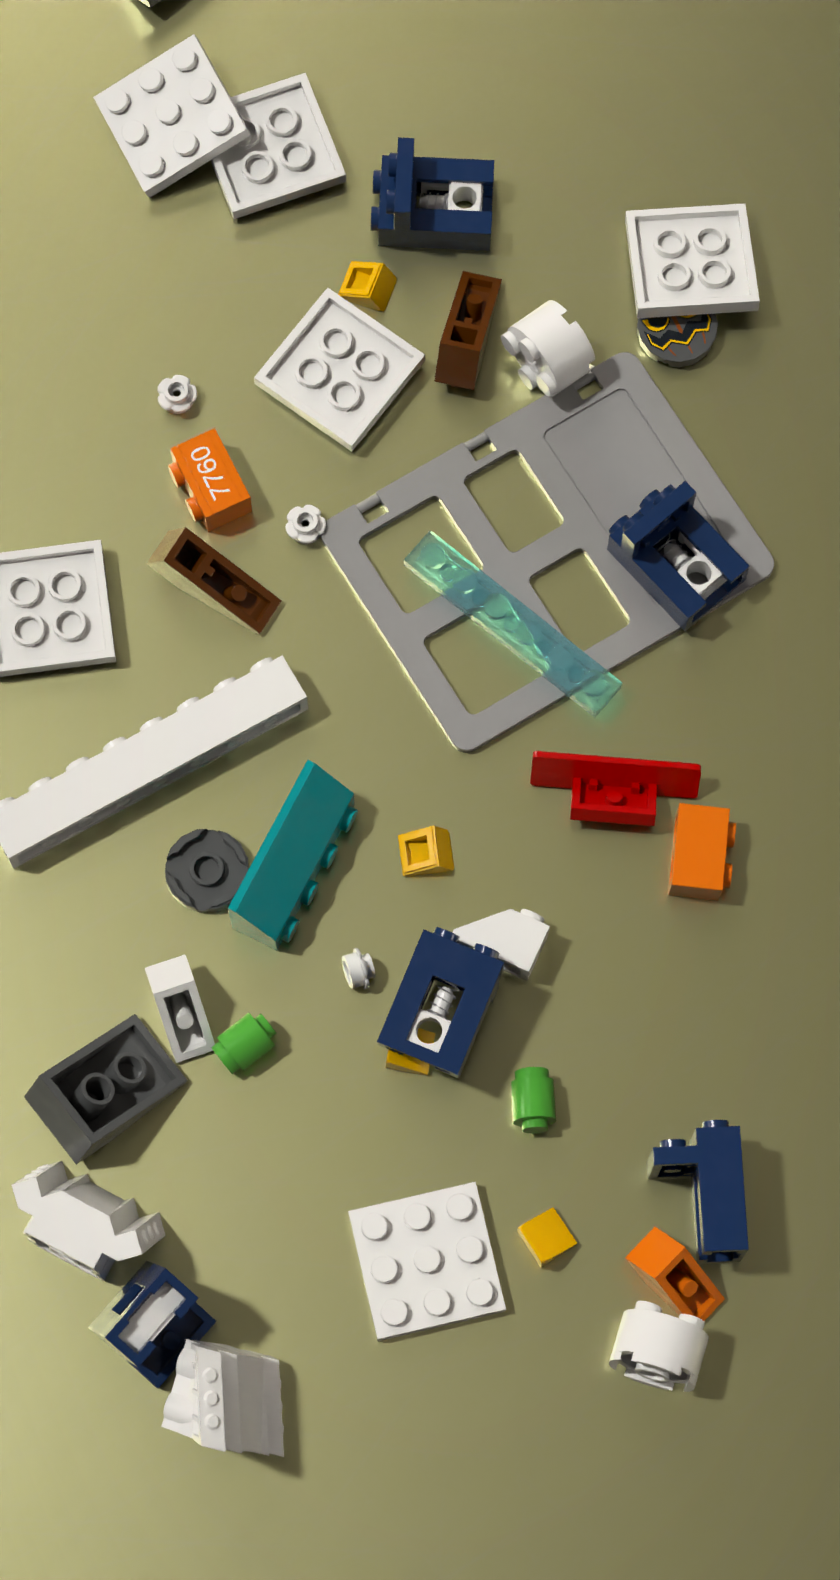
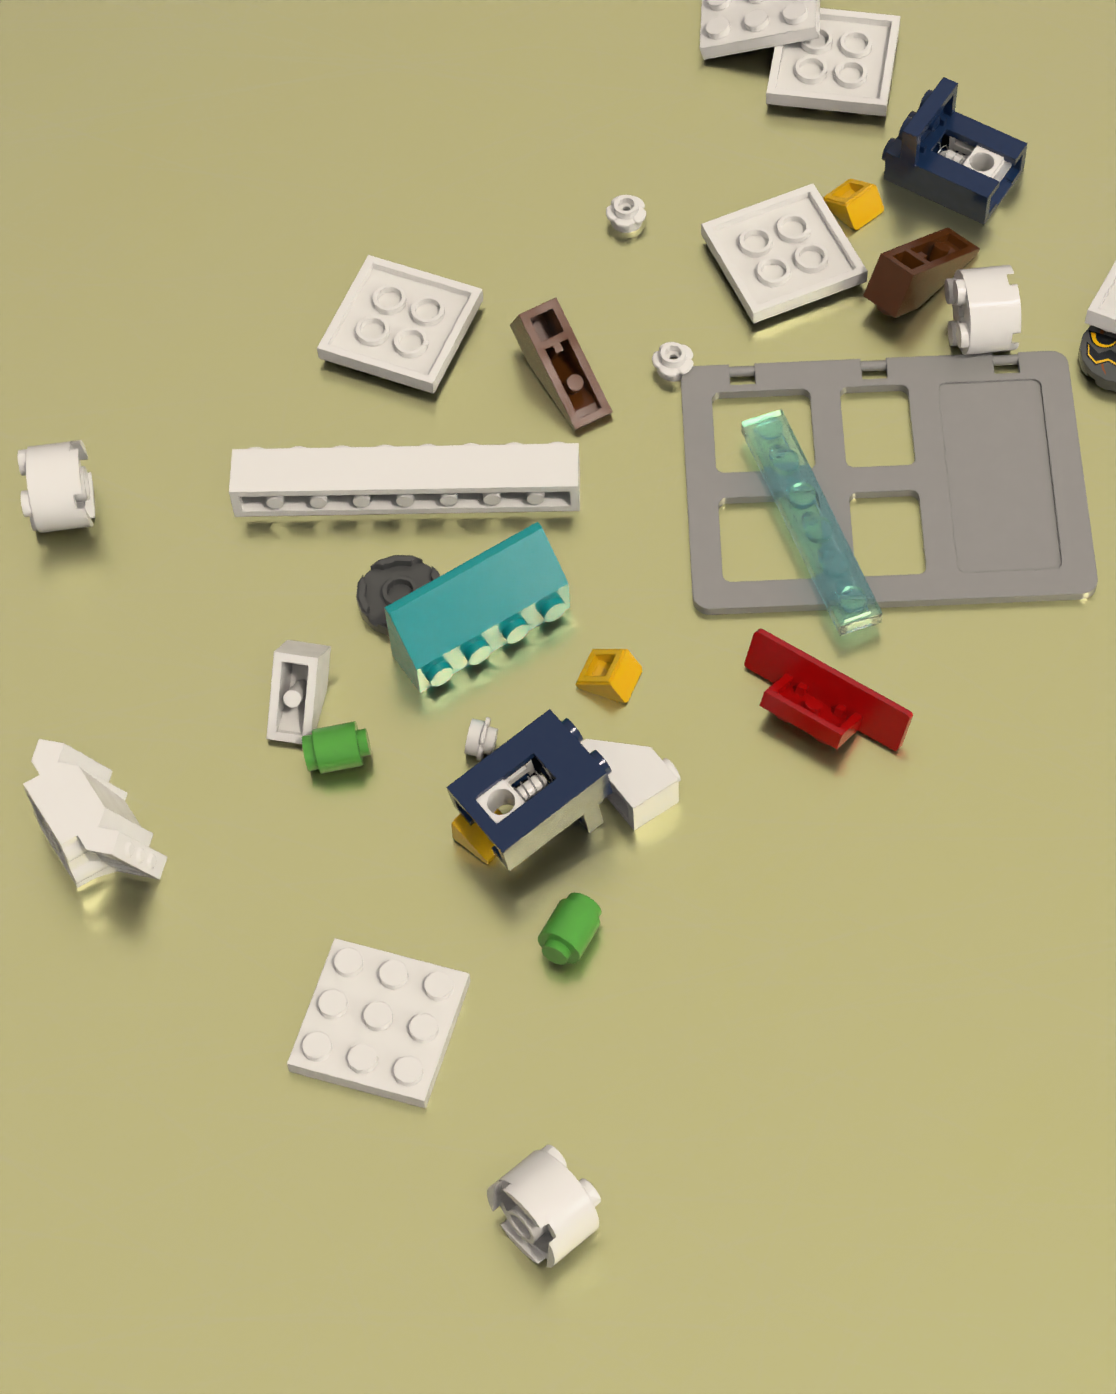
camera: 35 degrees right, 15 degrees down
dark grey slope [24,1014,188,1165] -> none
dark blue brick [88,1261,216,1388] -> none
white slope [161,1339,284,1457] -> none
orange brick [168,428,252,532] -> none
yellow slope [517,1207,577,1268] -> none
dark blue brick [607,481,750,631] -> none
orange slope [625,1227,725,1321] -> none
dark blue brick [647,1120,749,1264] -> none
orange brick [668,803,736,901] -> none

